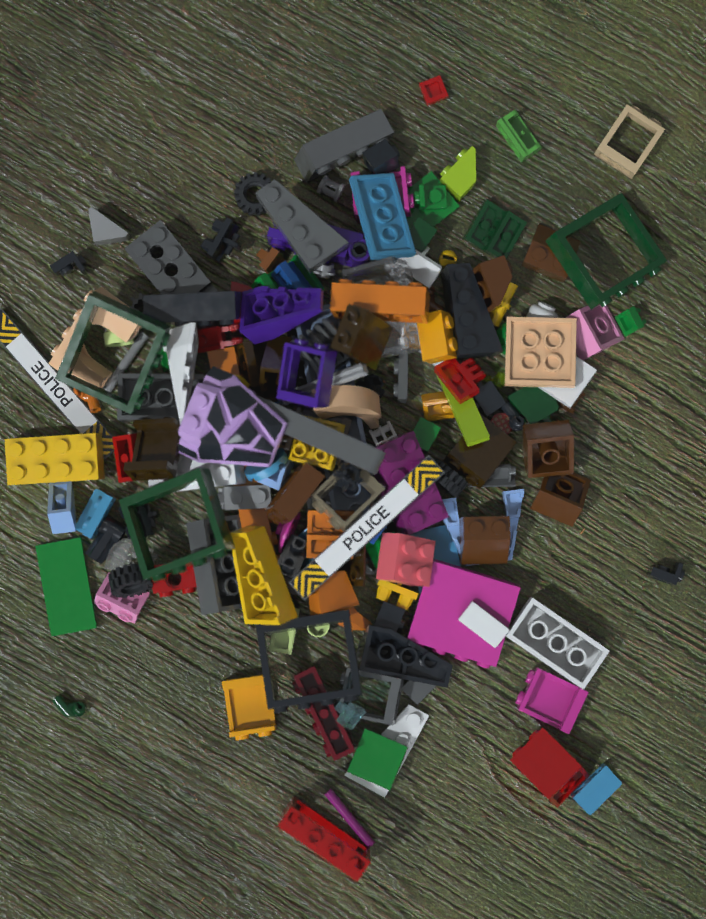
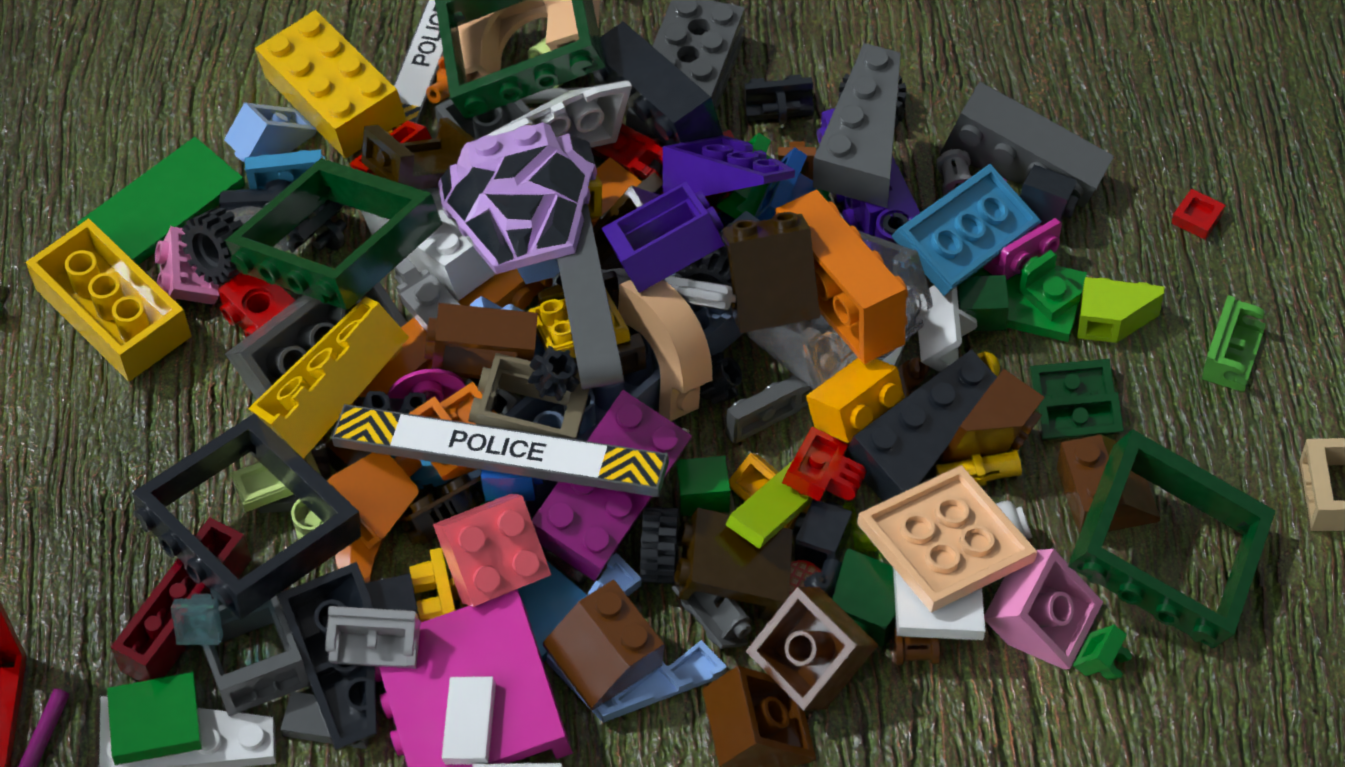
camera: 60 degrees right, 30 degrees down
light orange panel [222,674,277,740] -> none
dark azure tile [244,448,289,481] -> none
none -> yellow brick [25,218,192,382]
none -> light grey hinge [326,606,421,669]

